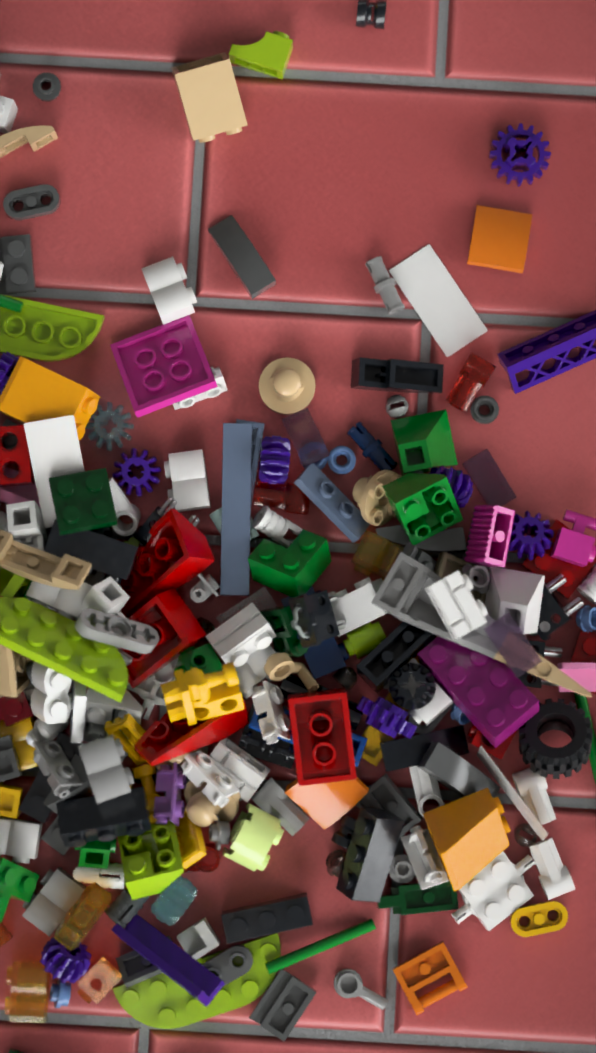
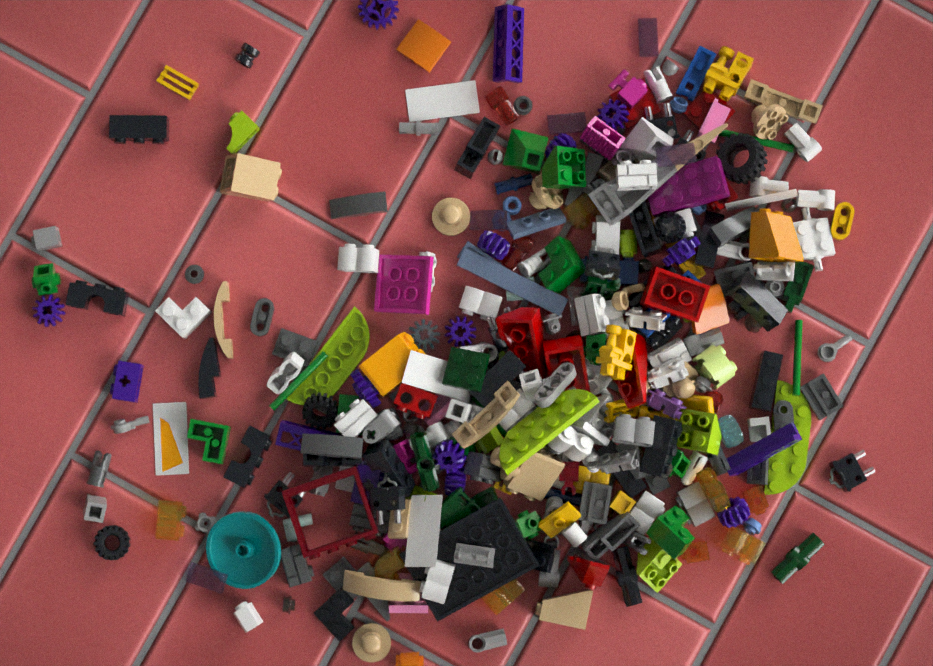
camera: 65 degrees left, 0 degrees up
orange plate [392,941,468,1015] -> none

